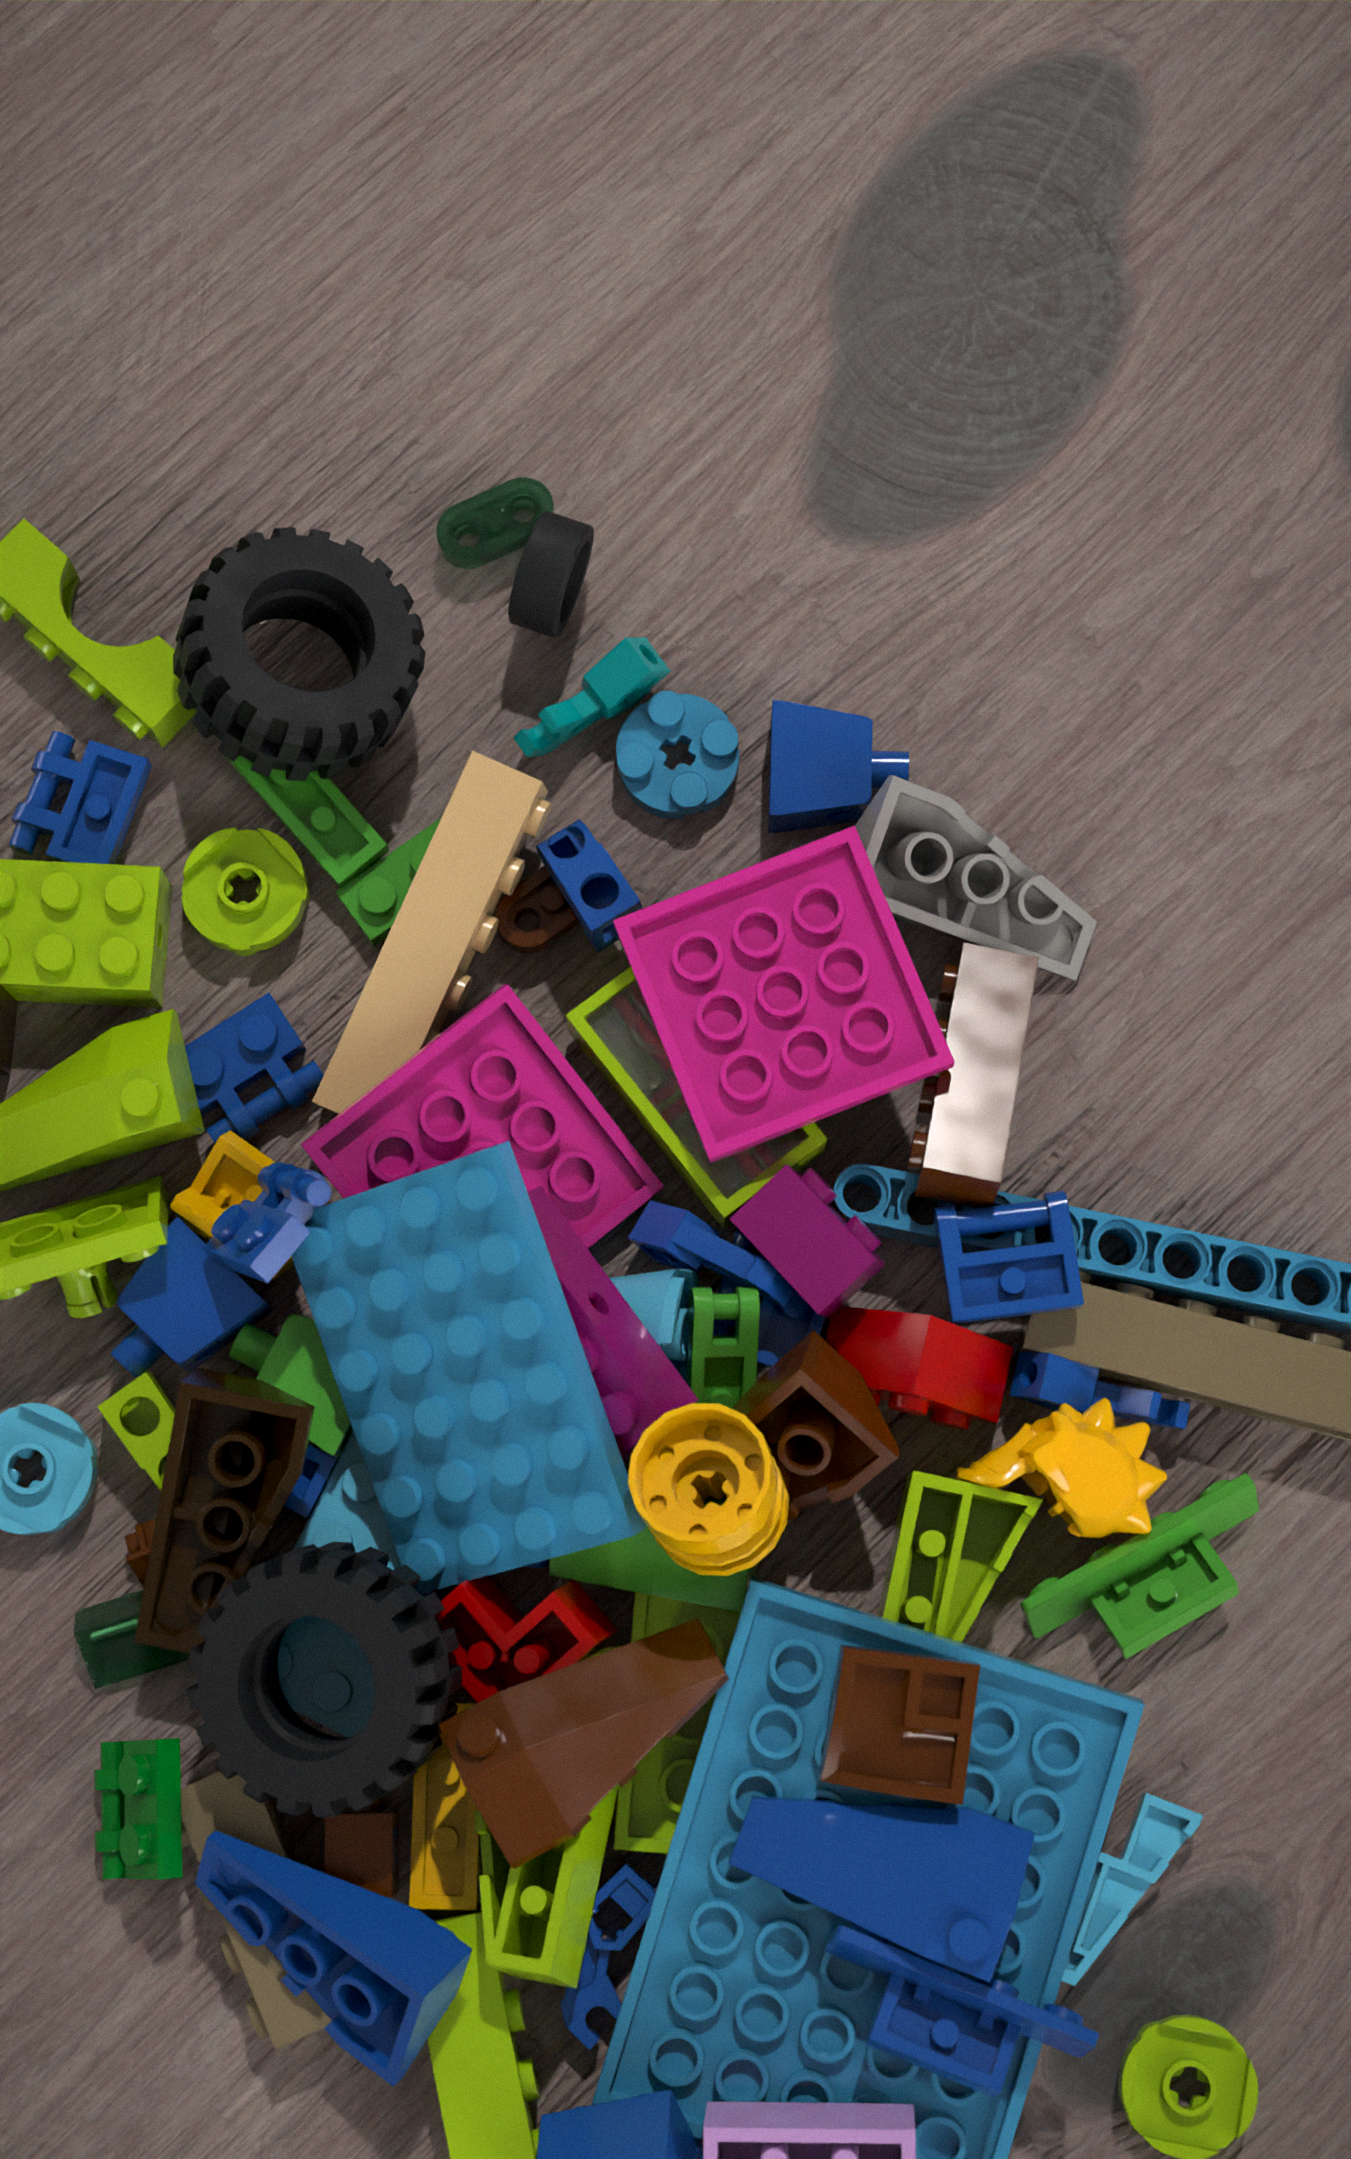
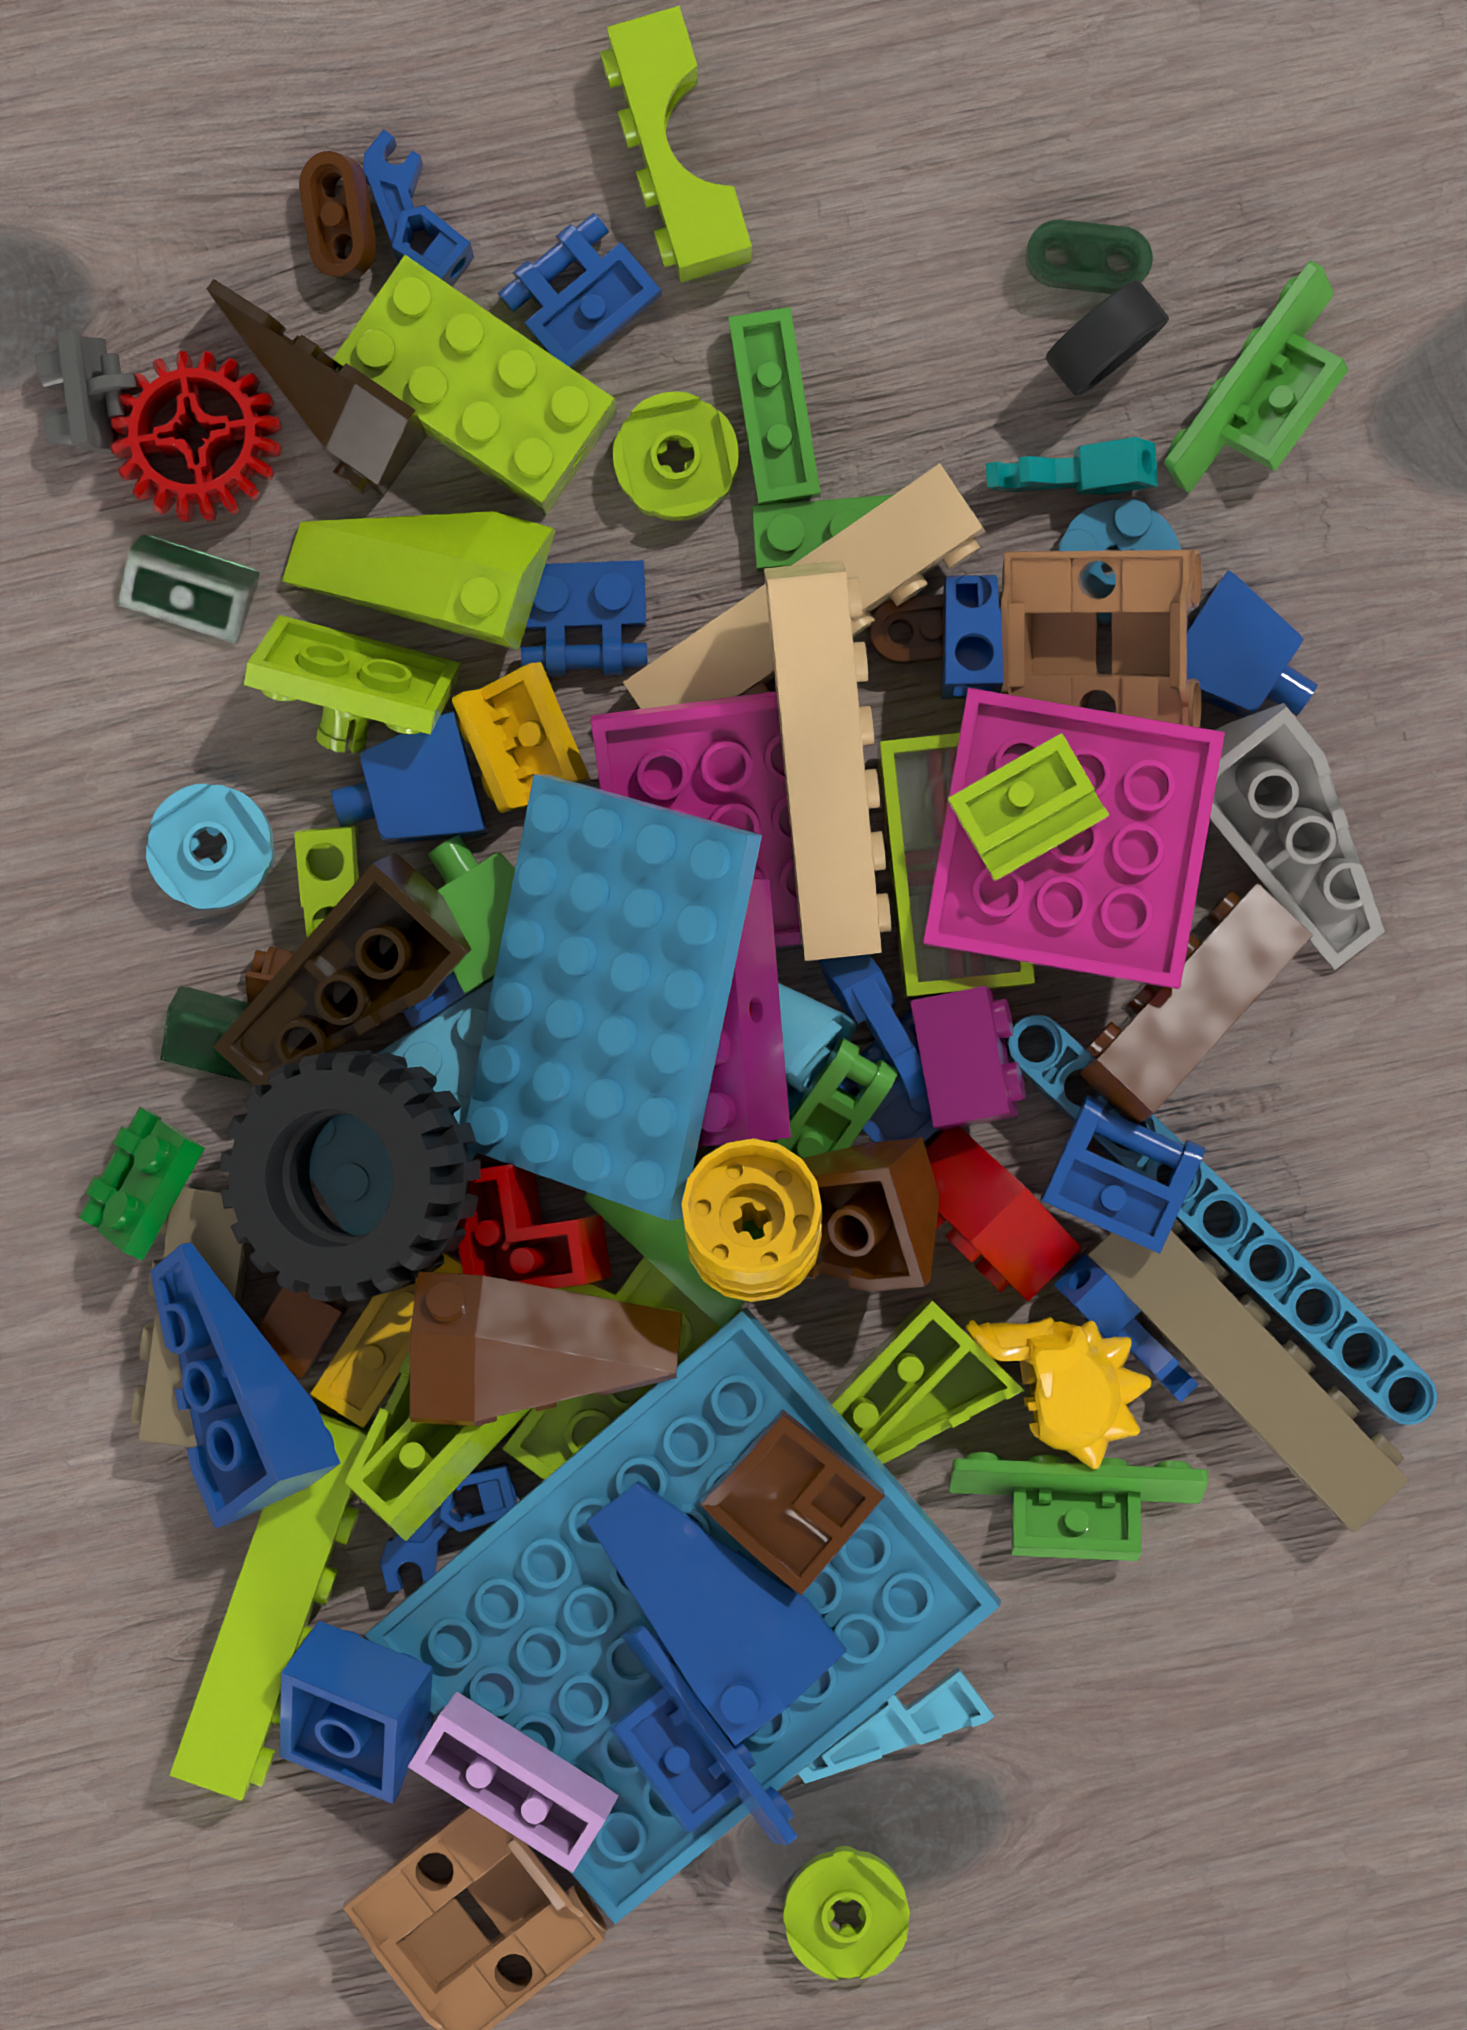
camera: 30 degrees right, 10 degrees up
black tyre [173,527,426,781] -> none
blue plate [202,1162,331,1283] -> none
none -> tan brick [764,560,891,961]
none -> lime plate [947,733,1110,882]
none -> medium nougat piece [1001,549,1202,728]
none -> bright green bracket [1164,261,1349,493]

